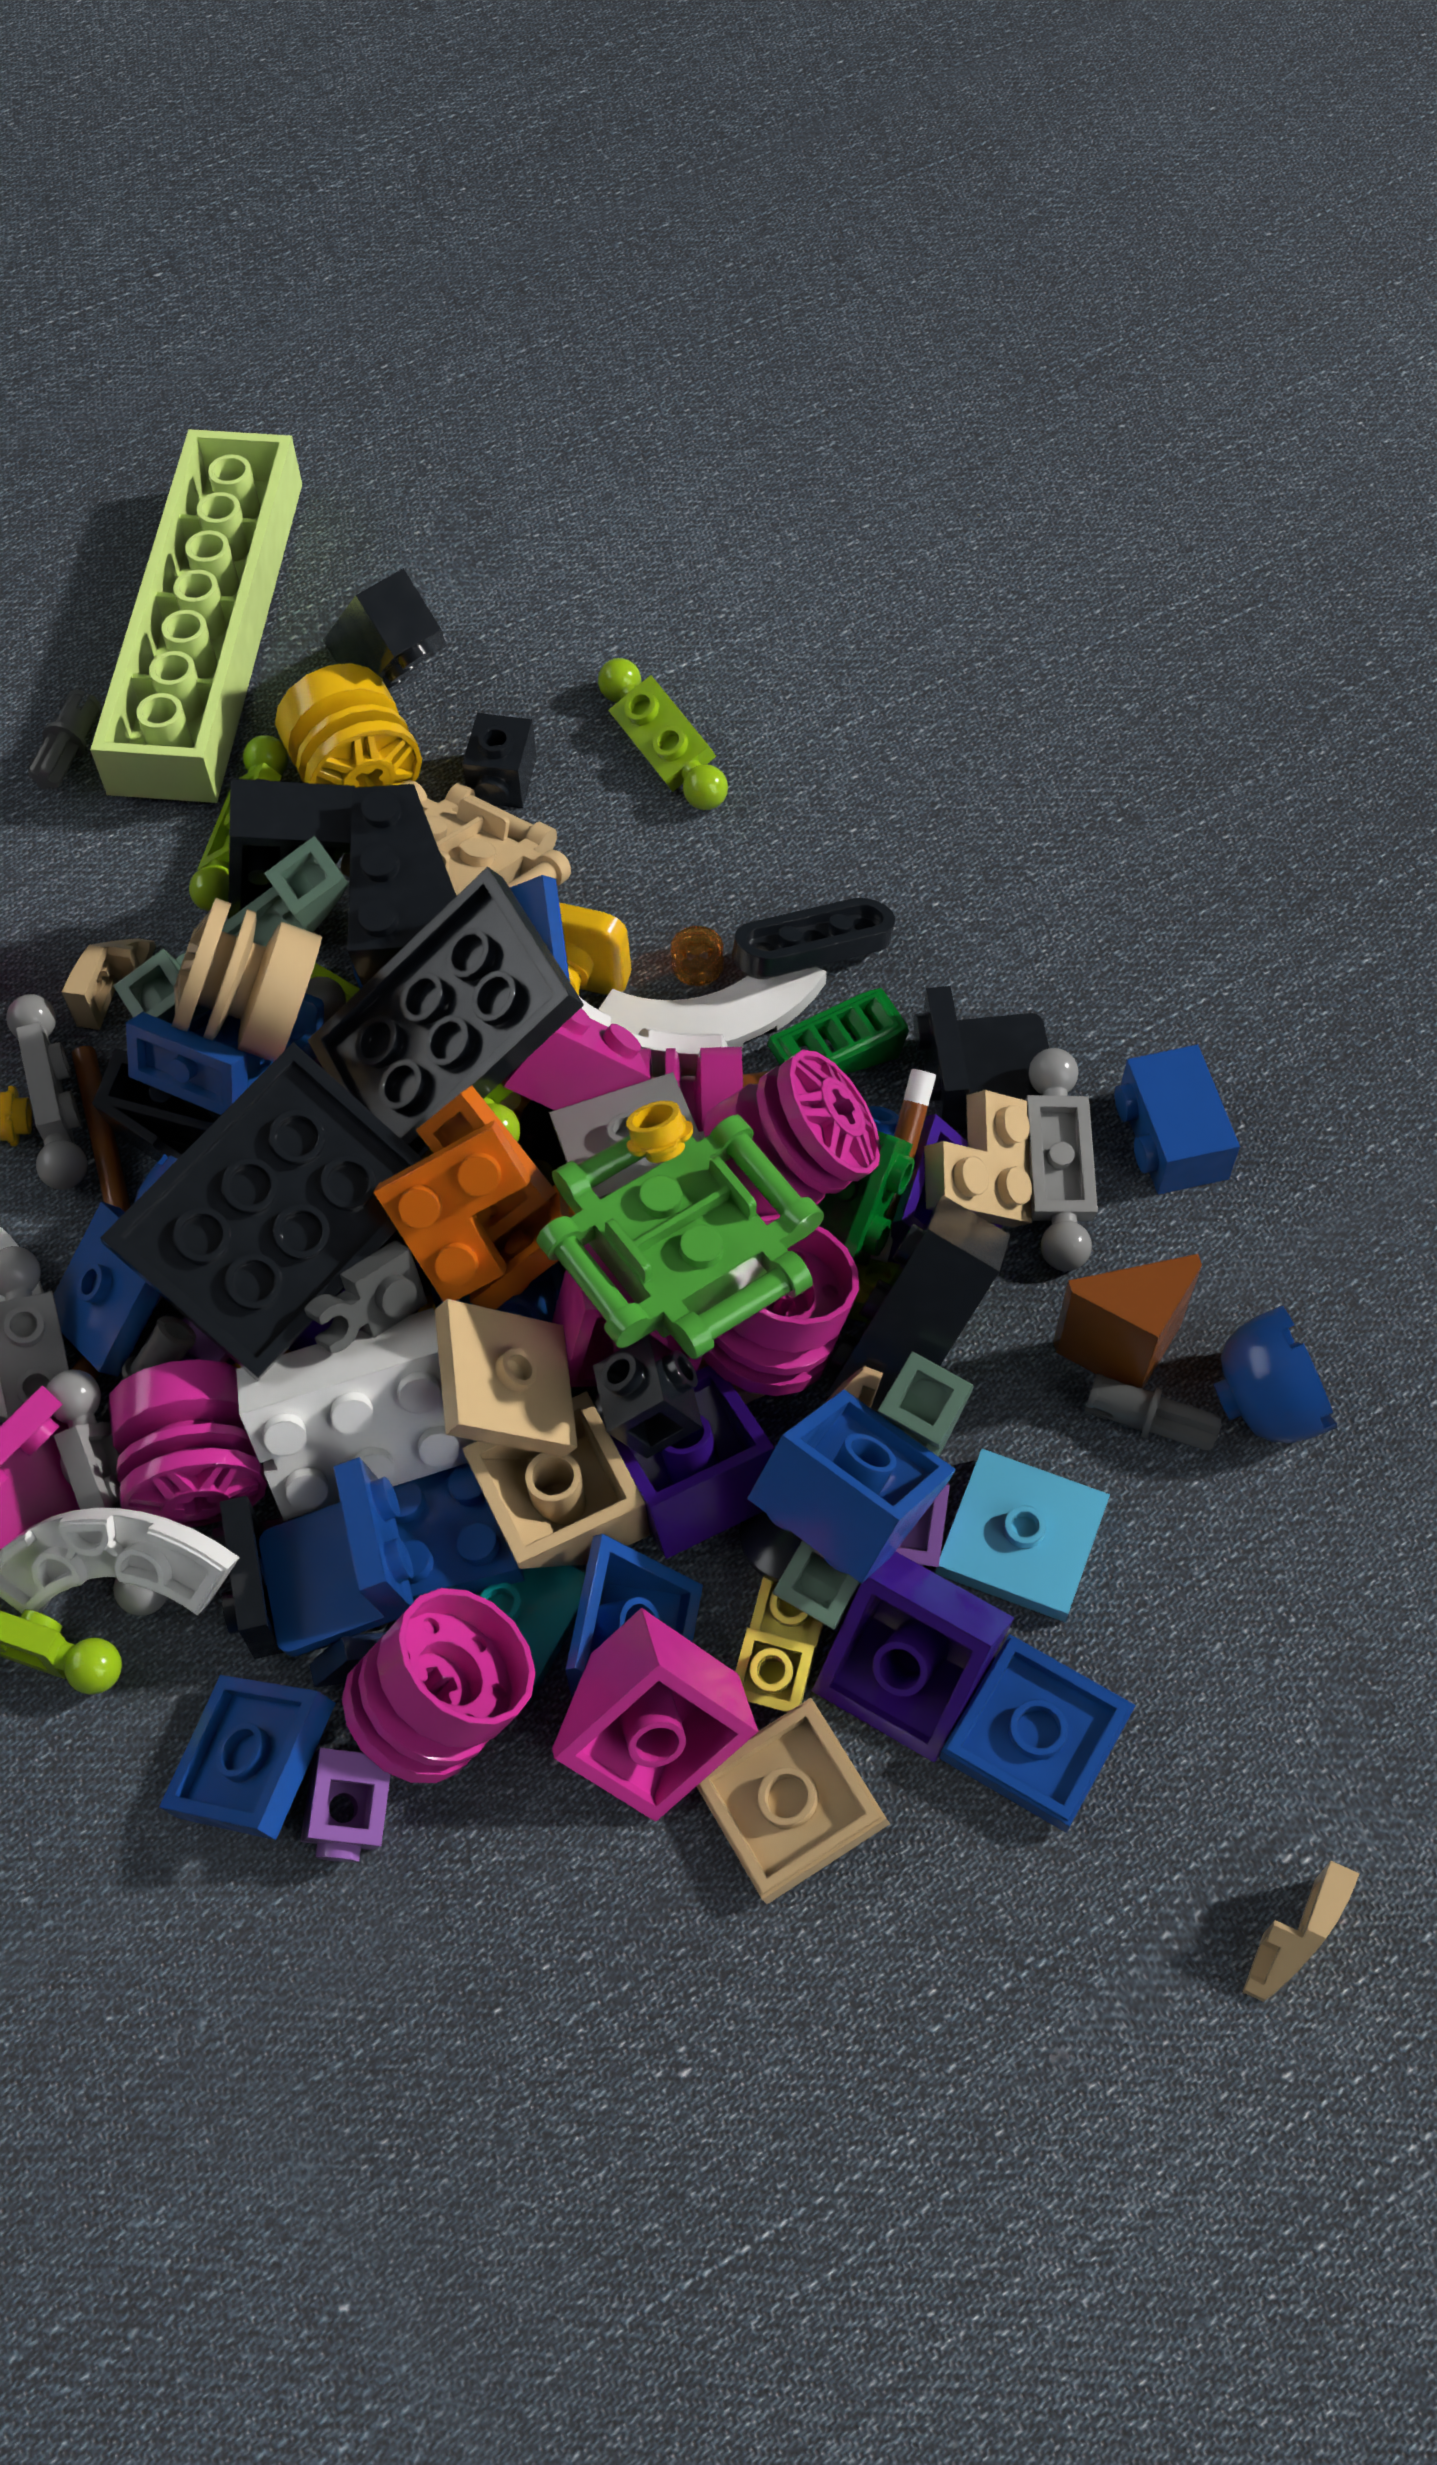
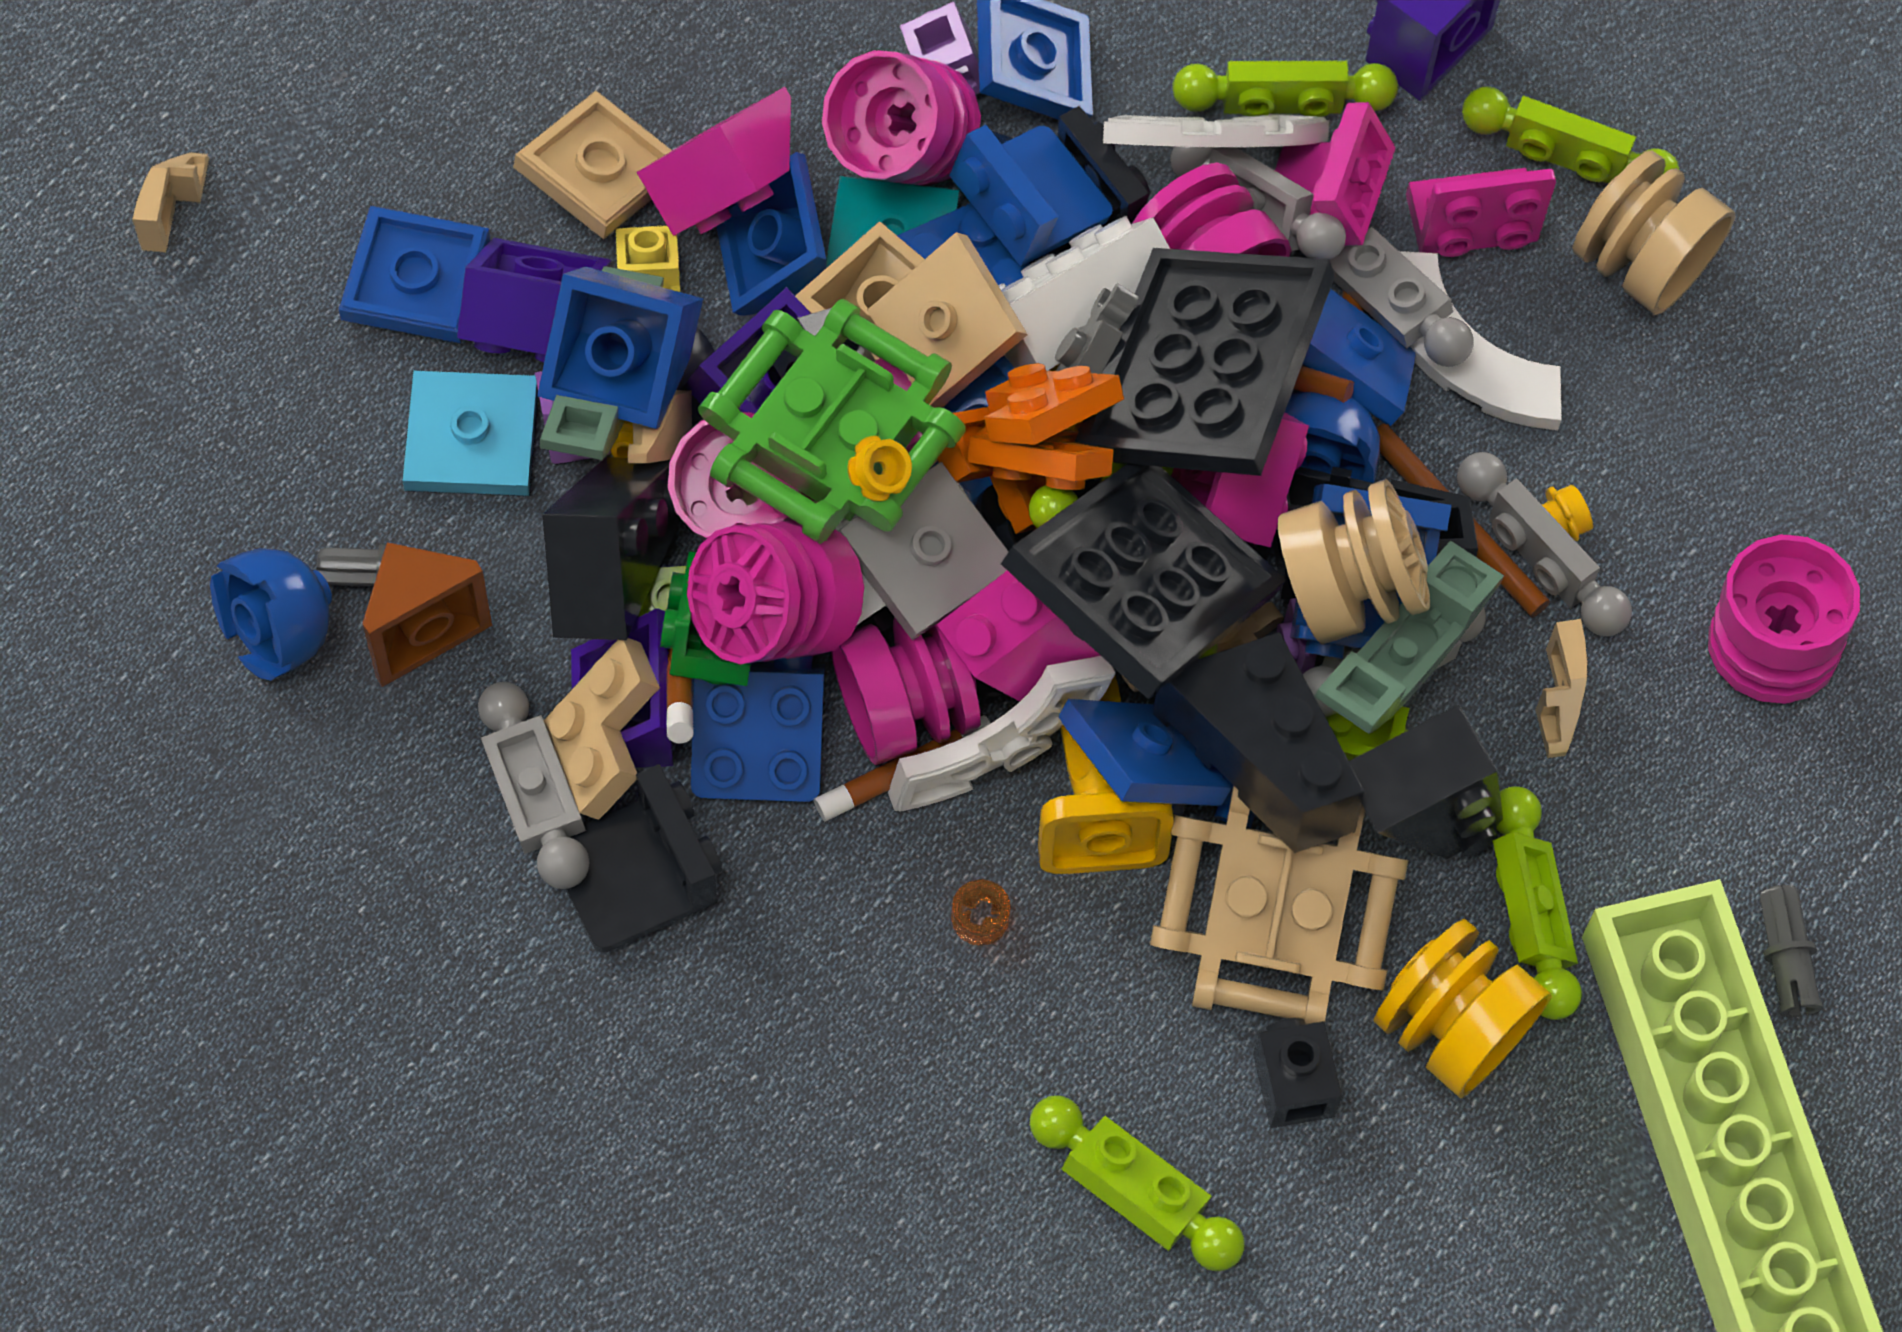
camera: 155 degrees right, 5 degrees up
black wedge [323,568,447,692] -> none
white tile [598,967,826,1048] -> none
black plate [732,898,895,980] -> none
green slope [767,988,909,1074] -> none
blue brick [1114,1044,1240,1195] -> none

